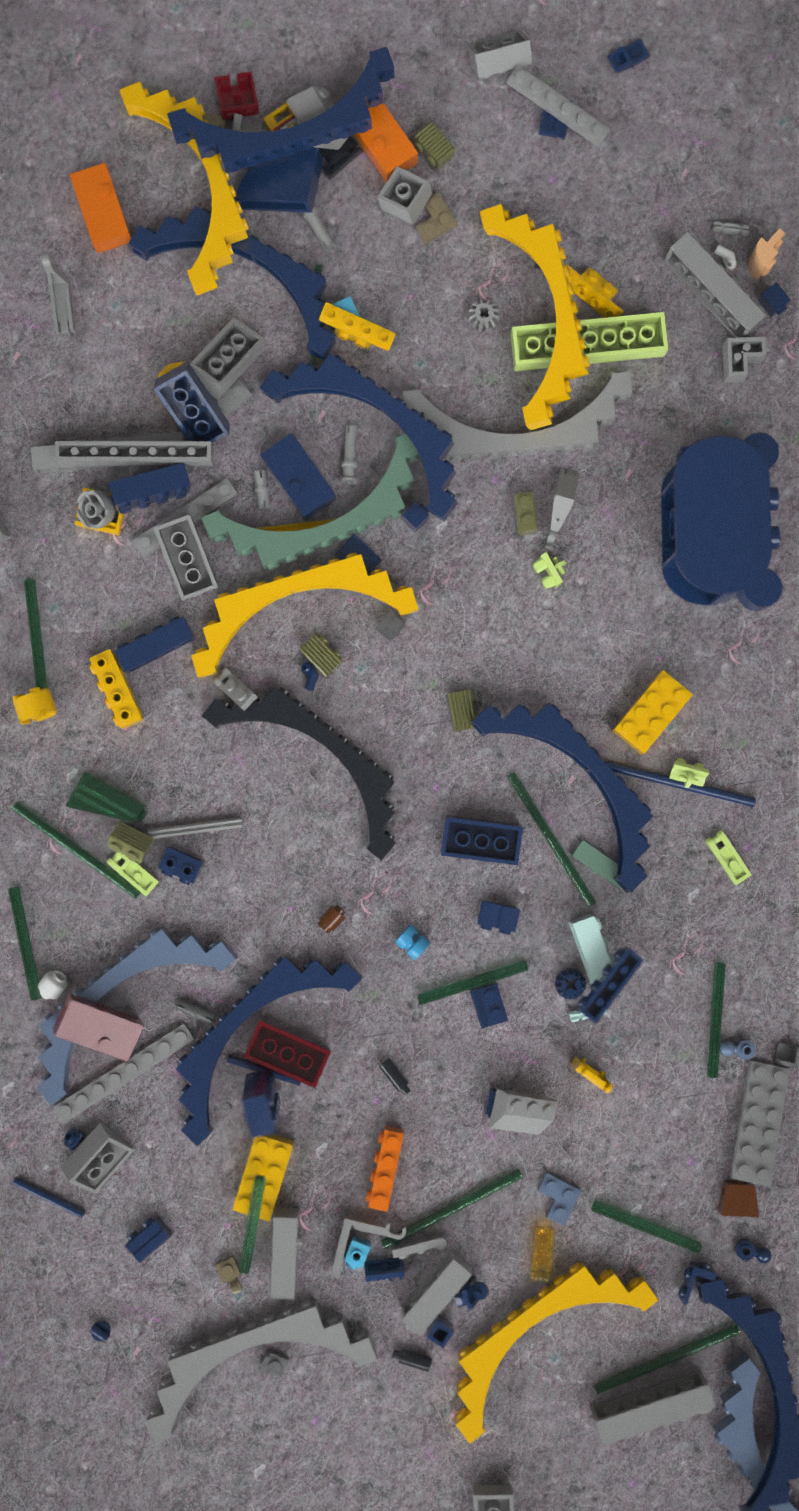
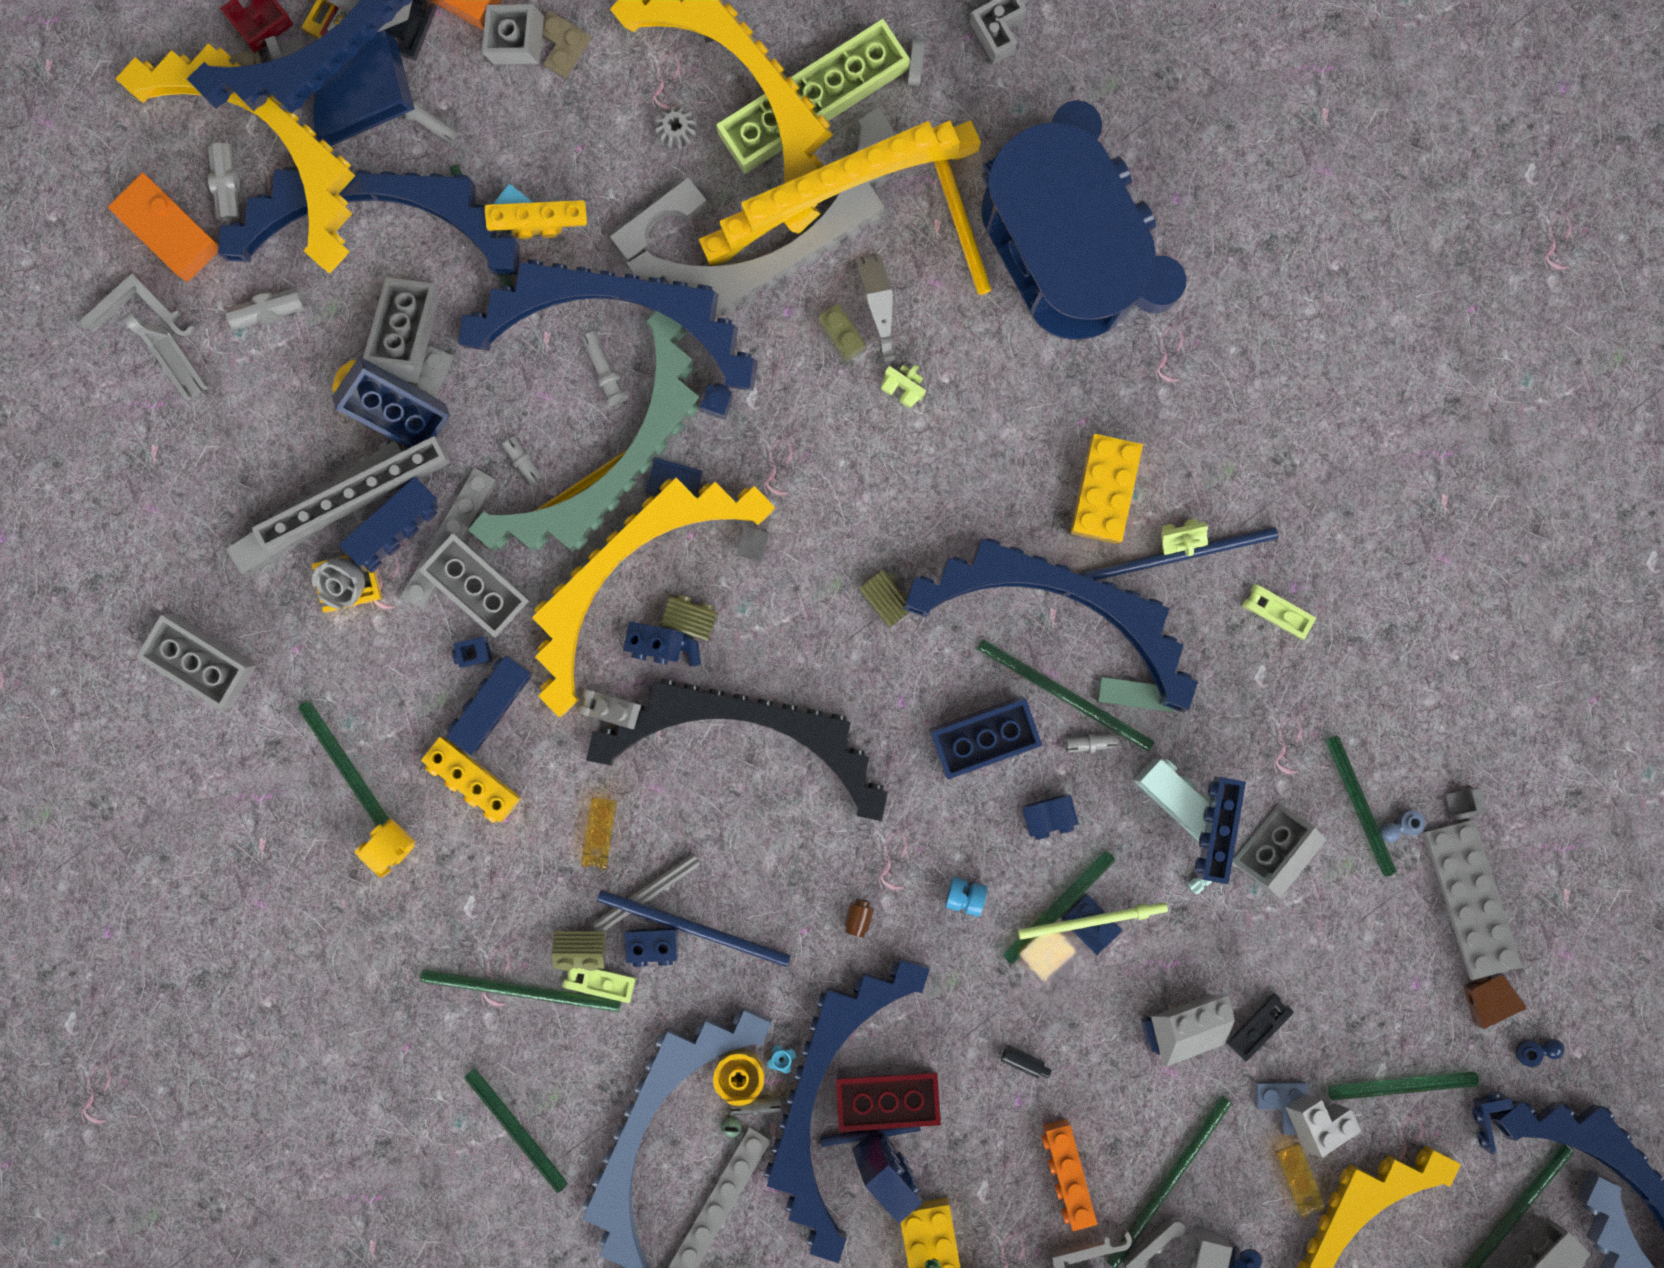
camera: 25 degrees left, 0 degrees up
white head [38,970,68,1000] -> none
brick [53,993,144,1062] -> none
clear green slope [65,772,148,823] -> none
dark blue brick [260,433,336,521] -> none
dark blue gear [555,968,586,999] -> none
yellow bracket [565,264,624,318] -> none
yellow container [570,1056,613,1093] -> none
none -> light grey hinge [79,273,196,337]
none -> light grey piece [208,142,240,222]
none -> light grey piece [226,287,305,330]
none -> dark blue brick [452,637,493,668]
none -> clear yellow plate [581,797,617,870]
none -> dark blue piece [597,890,791,967]
none -> light grey arch [610,177,708,262]
none -> dark blue brick [623,621,684,665]
none -> yellow arch [699,120,981,266]
none -> yellow brick [713,1049,765,1106]
none -> sand green hinge [721,1116,742,1138]
none -> medium azure plate [767,1045,796,1074]
none -> light grey beam [908,38,925,87]
none -> yellow axle [934,160,991,295]
none -> yellowish green bar [1018,902,1168,940]
none -> clear yellow piece [1018,923,1076,981]
none -> light grey pin [1065,733,1117,753]
none -> black plate [1226,993,1294,1062]
none -> light grey slope [1233,804,1326,899]
none -> light grey brick [1285,1094,1361,1158]

